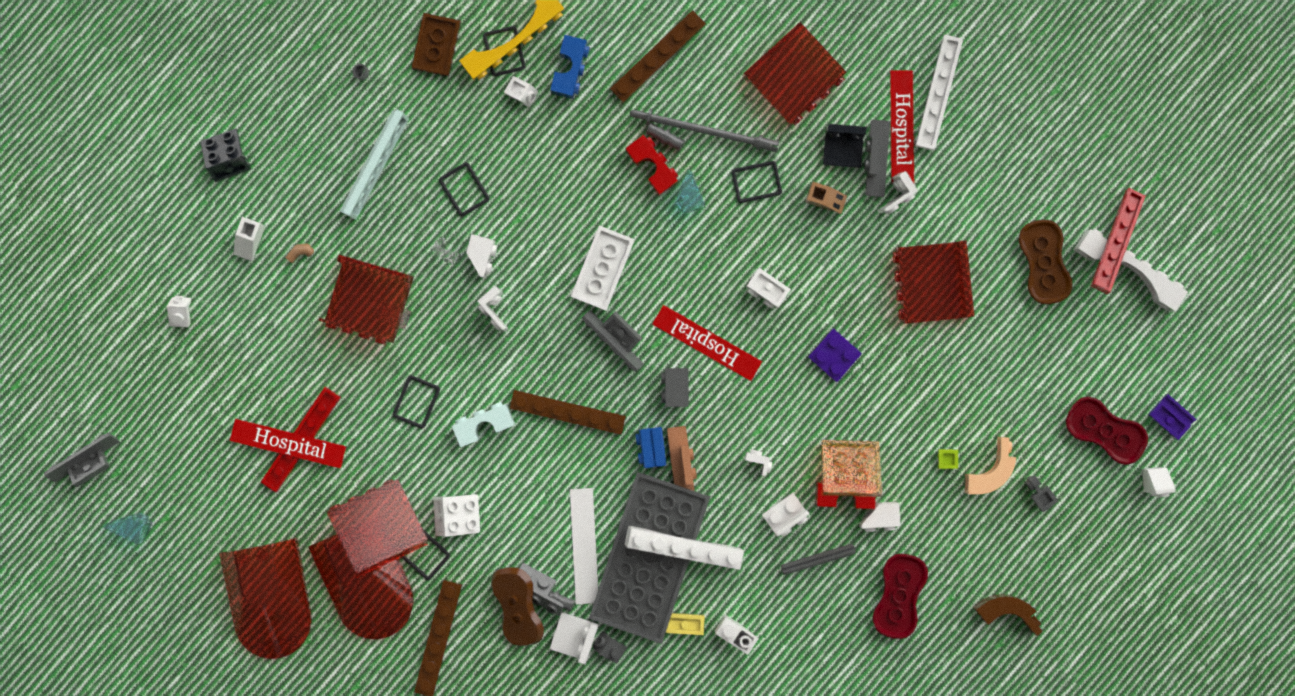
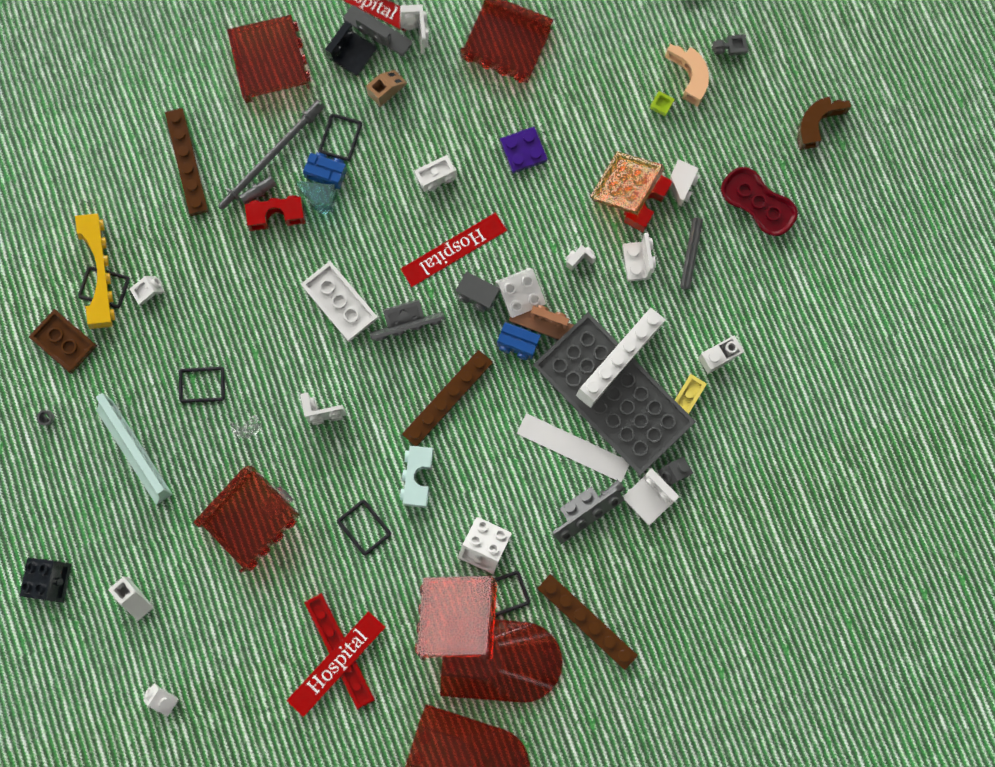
camera: 65 degrees left, 10 degrees down
medium nougat arm [285,243,314,263] -> none
white slope [466,234,497,279] -> none
reddish brown plate [491,567,544,646] -> none
blue arch [550,35,590,99] -> none
none -> blue brick [303,152,347,189]
none -> white bracket [495,268,546,318]

